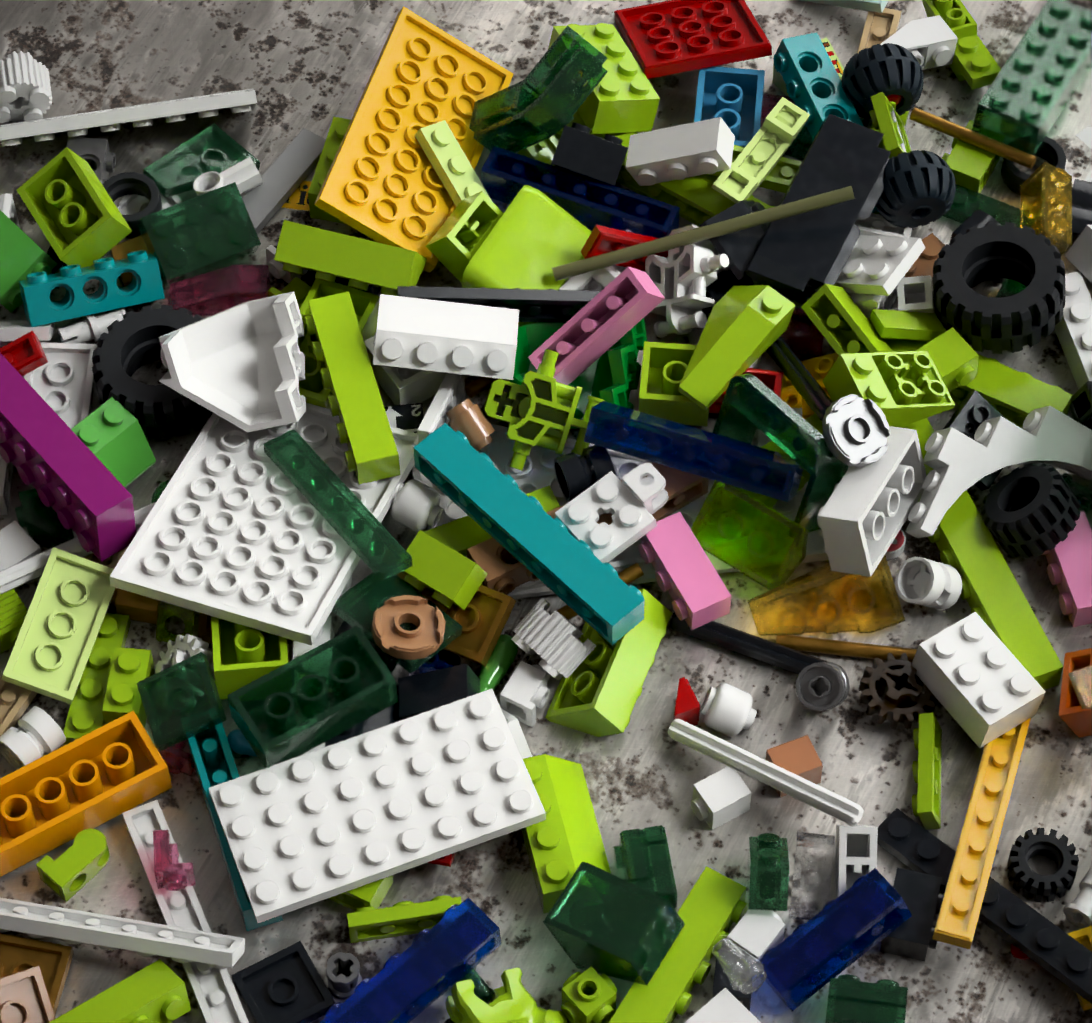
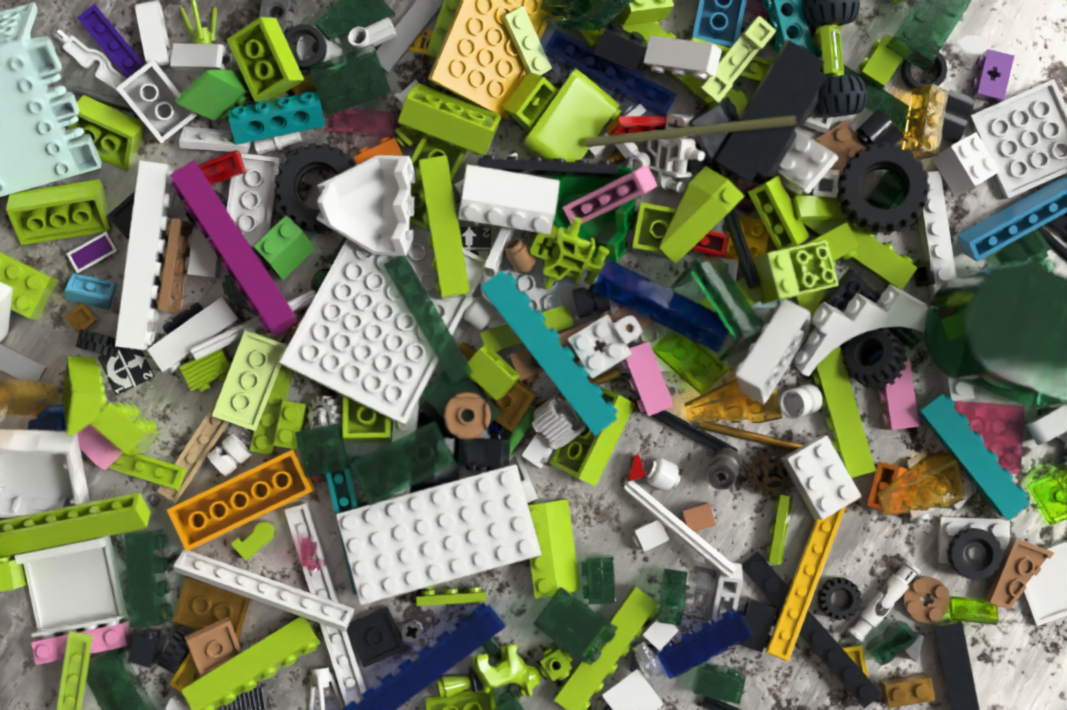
camera: 10 degrees right, 30 degrees up
tile [822,394,890,467] -> none
pearl gold bar [910,107,1037,169] -> none

